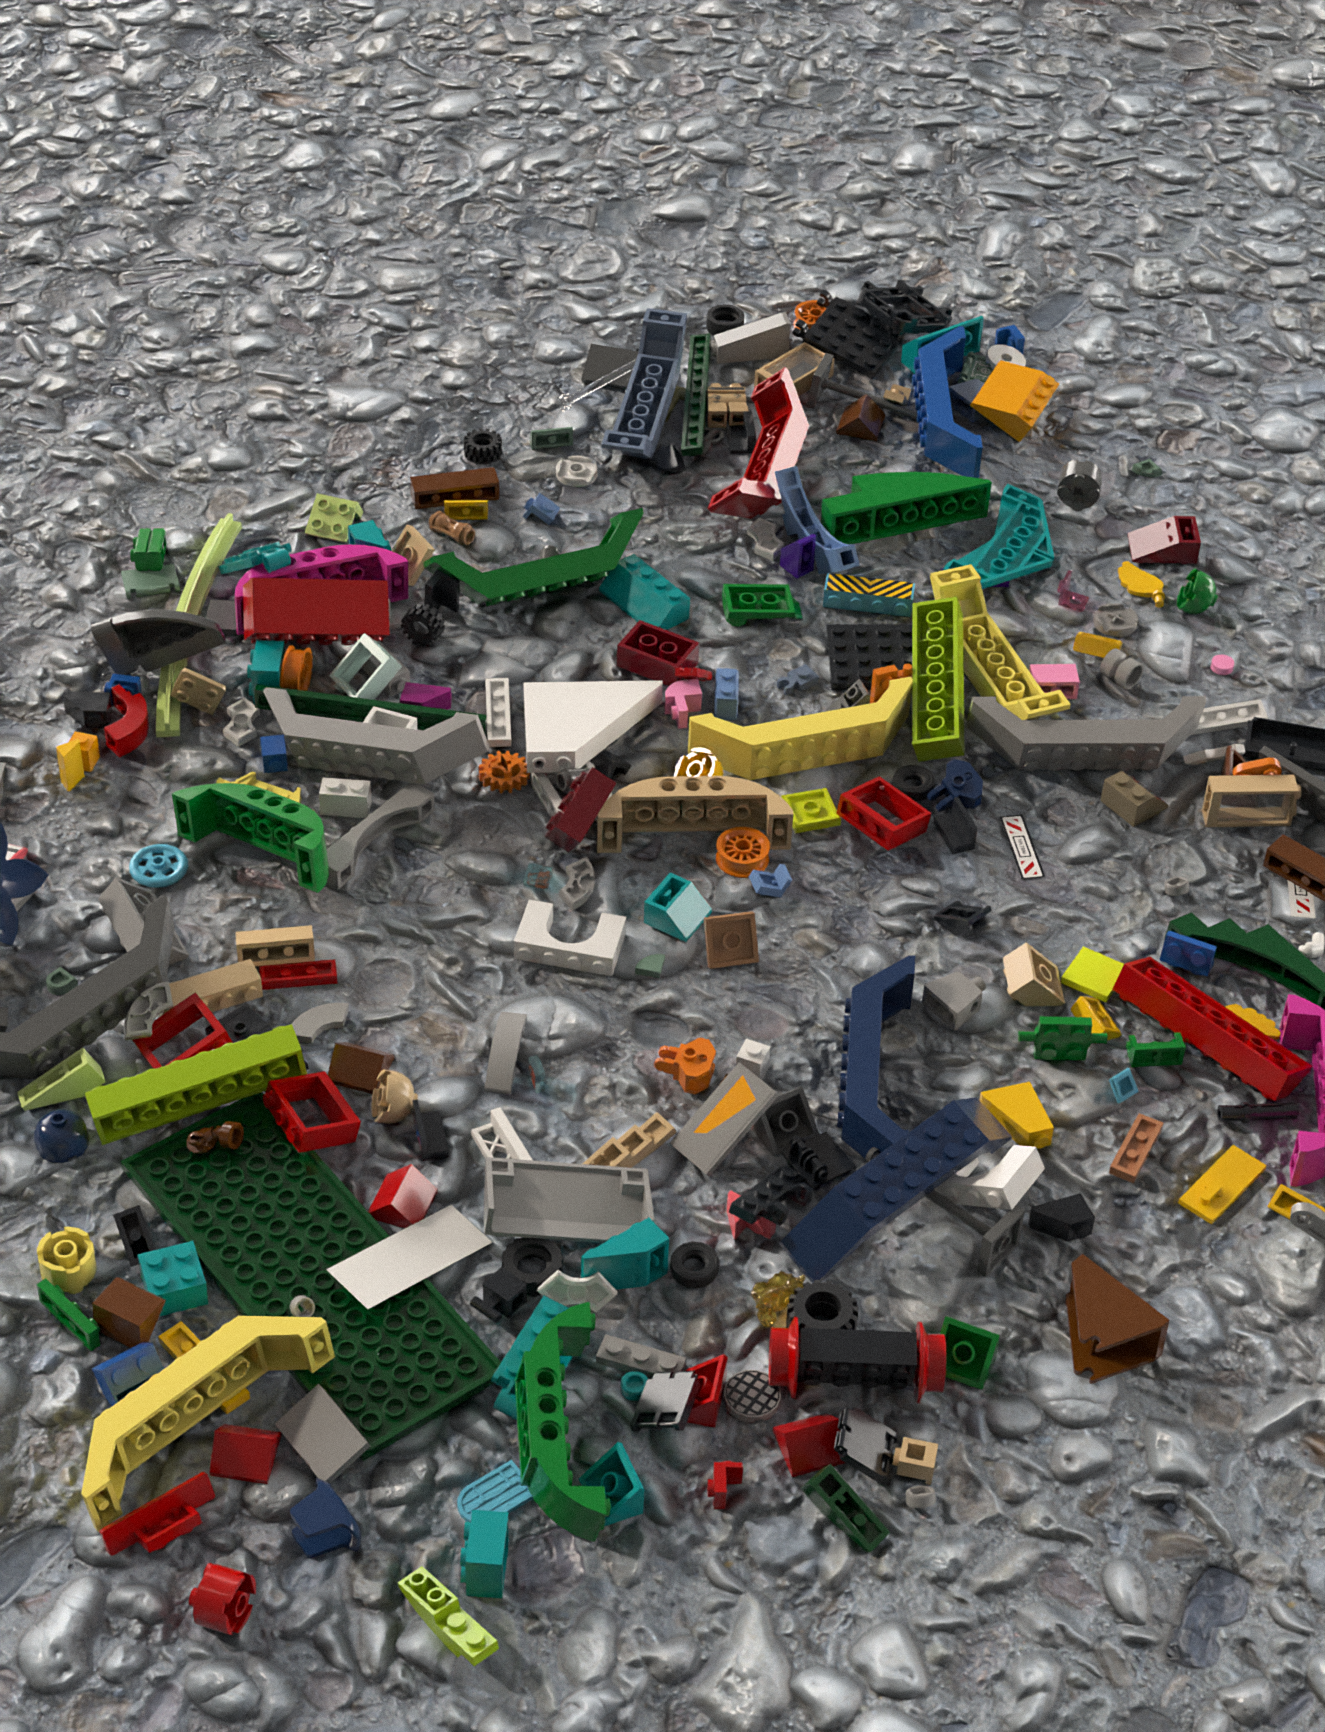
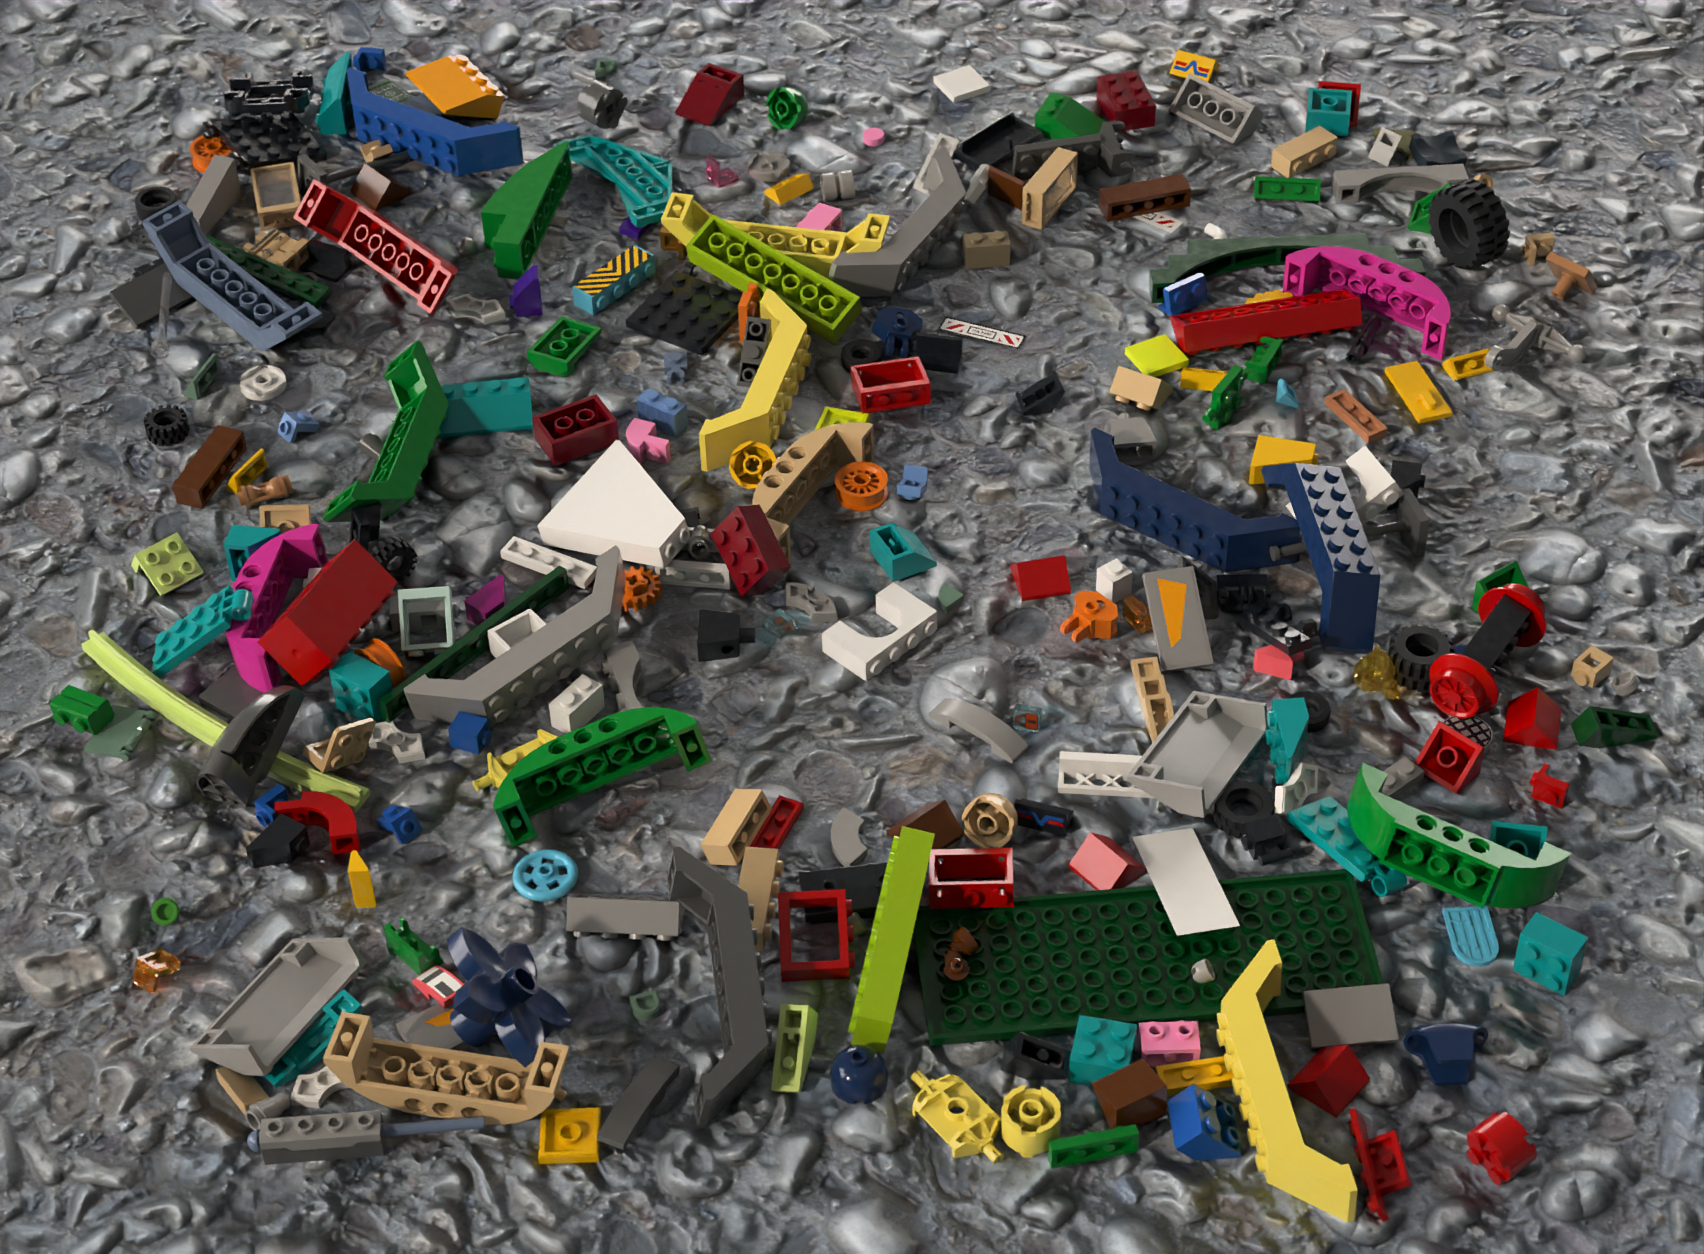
camera: 55 degrees left, 0 degrees up
light orange brick [69,731,100,772] -> none
light grey tile [124,981,173,1040] -> none
lime slope [398,1566,499,1666] -> none
teal tile [620,1371,648,1401] -> none
plate [630,1371,701,1432] -> none
red tile [675,668,712,681] -> none
medium nougat tile [704,911,759,969] -> none
medium blue arch [775,466,860,574] -> none
black plate [834,1407,898,1486] -> none
white tile [986,345,1026,370] -> none
reddish brown ladder [1065,1254,1170,1384] -> none
yellow animal [1118,561,1165,608] -> none
light grey tile [1164,877,1190,896] -> none
orange plate [1232,757,1282,776] -> none
none -> blue bracket [375,805,423,845]
none -> green hinge [384,917,444,975]
none -> black torso [697,610,756,662]
none -> light yellow plate [911,1070,1004,1165]
none -> red slope [1010,555,1071,602]
none -> bright pink brick [1138,1021,1201,1068]

